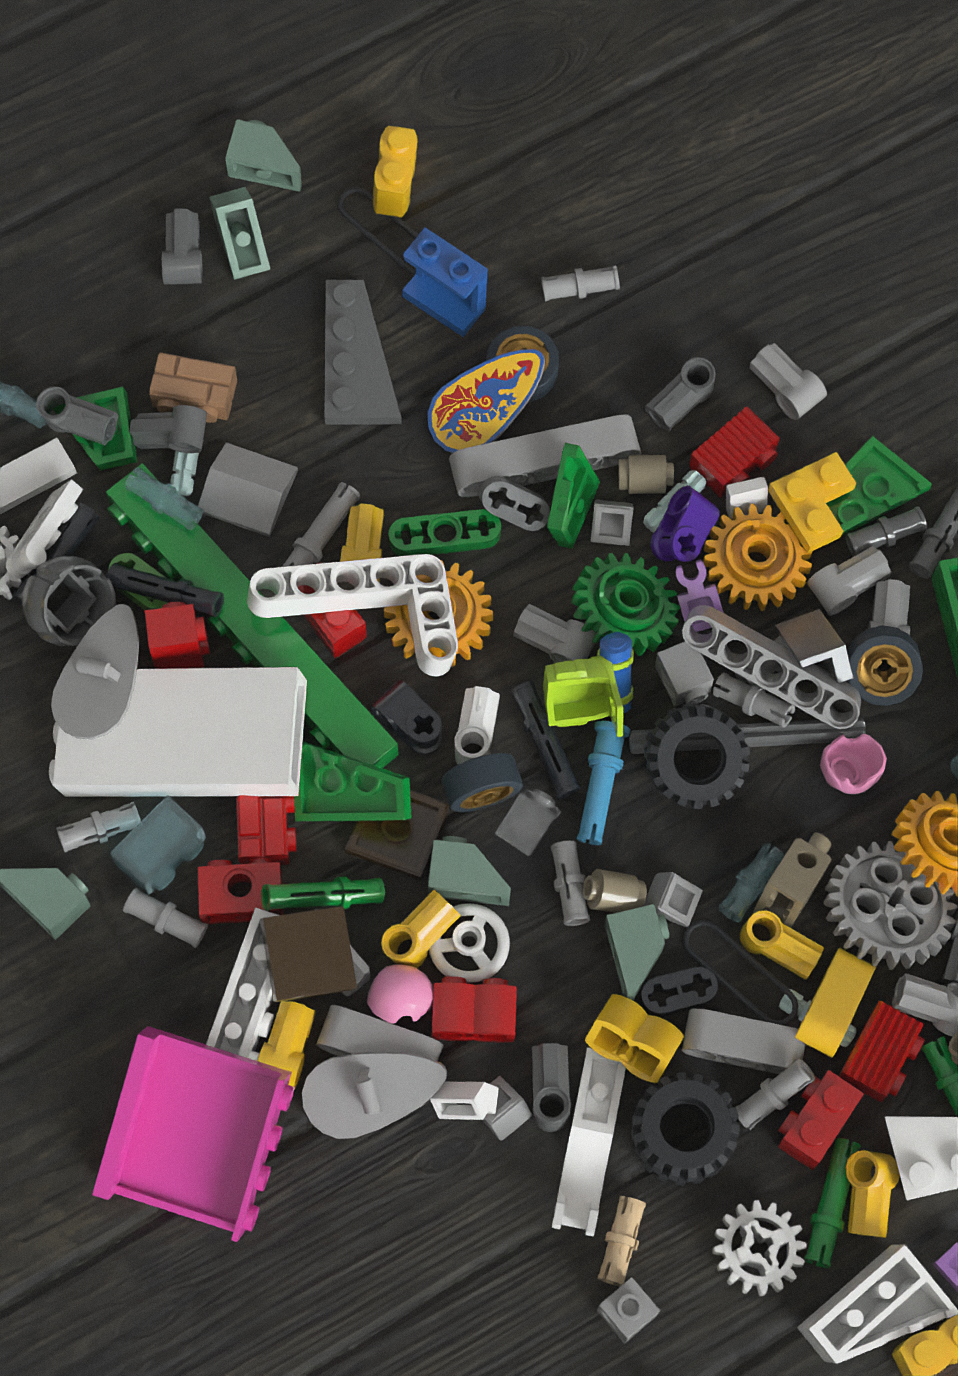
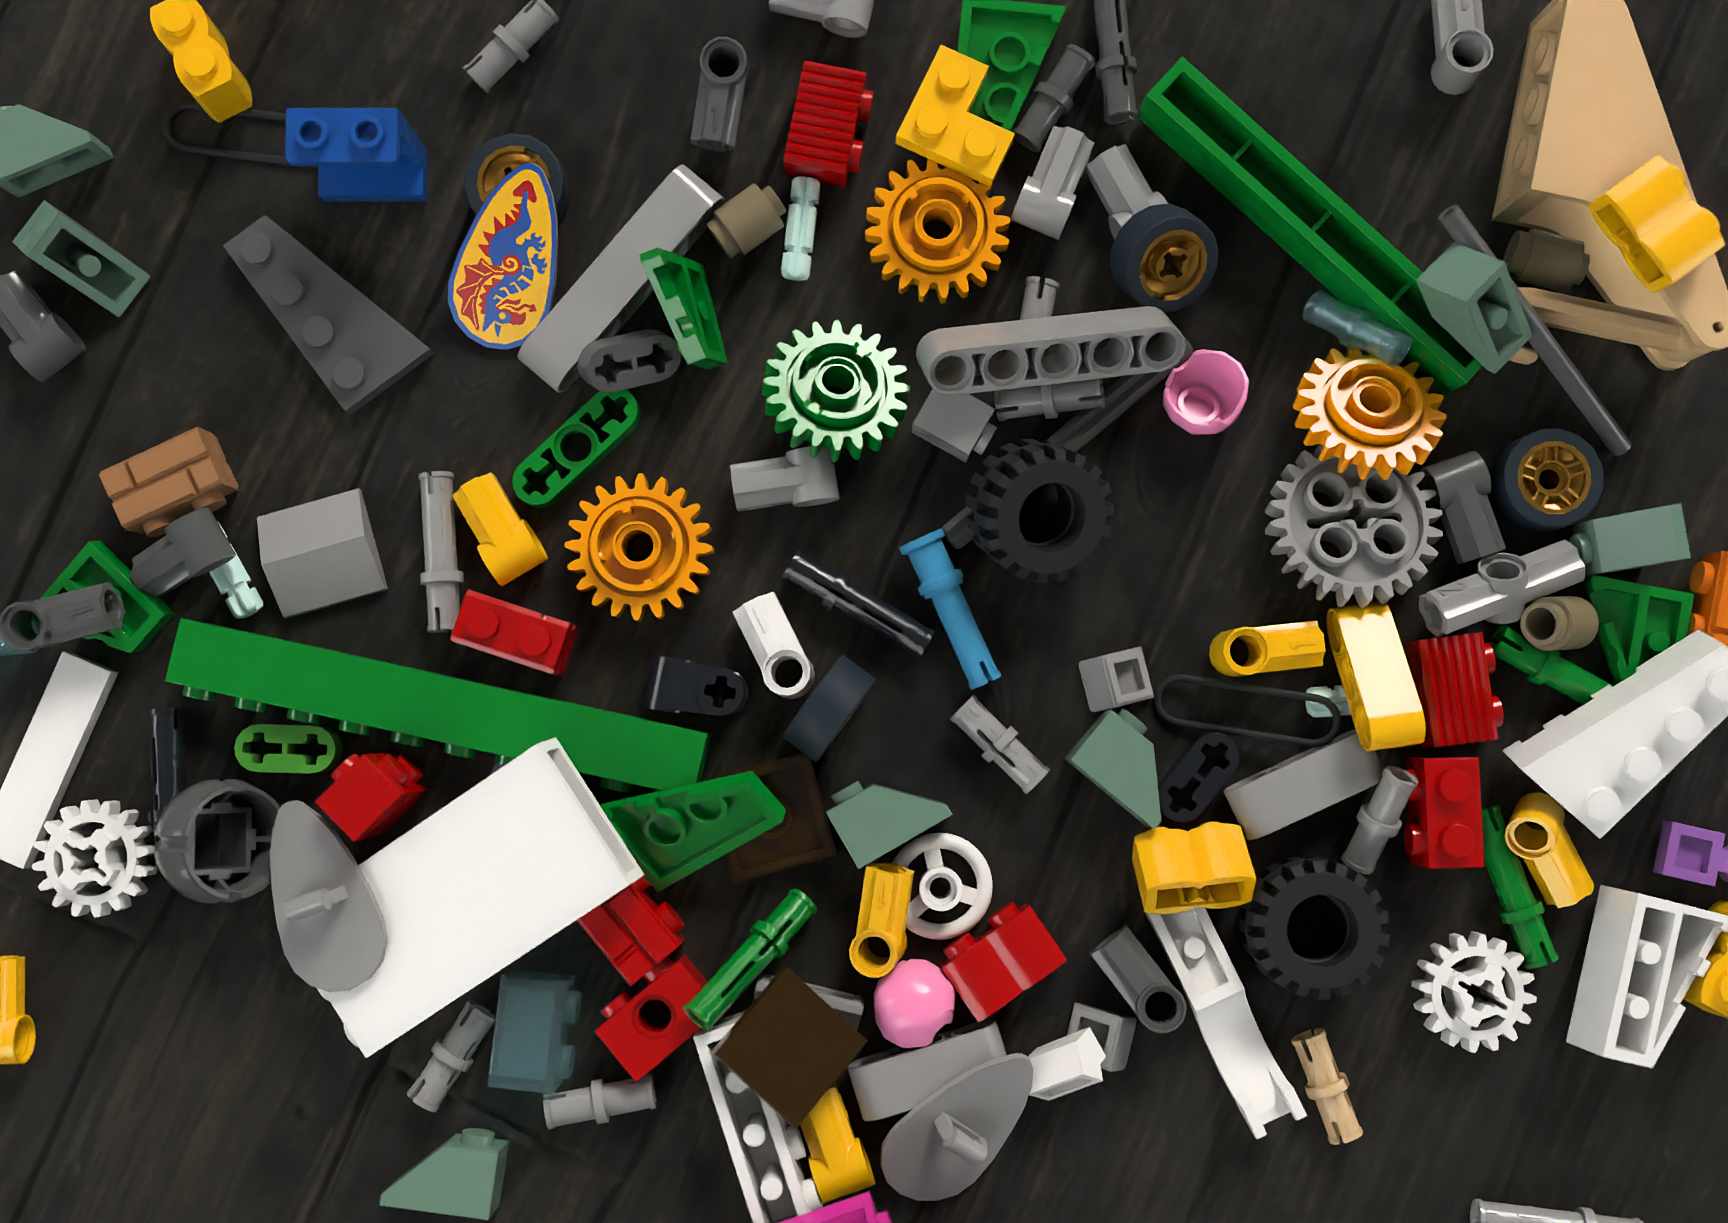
camera: 35 degrees left, 15 degrees up
white plate [6,479,83,578] -> none
black pin [107,563,224,617] -> none
clear light blue pin [125,467,203,530] -> none
white beam [247,554,458,676] -> none
clear bracket [495,789,561,856] -> none
lime piece [543,632,634,737] -> none
dark tan brick [583,869,647,913] -> none
light grey slope [591,500,633,546] -> none
light grey brick [597,1277,660,1344] -> none
dark purple piece [651,485,719,562] -> none
medium lavender plate [676,559,724,632] -> none
clear light blue pin [719,843,784,922] -> none
white tile [726,477,768,519] -> none
dark tan torso [753,832,832,928] -> none
dark grey panel [775,609,853,683] -> none

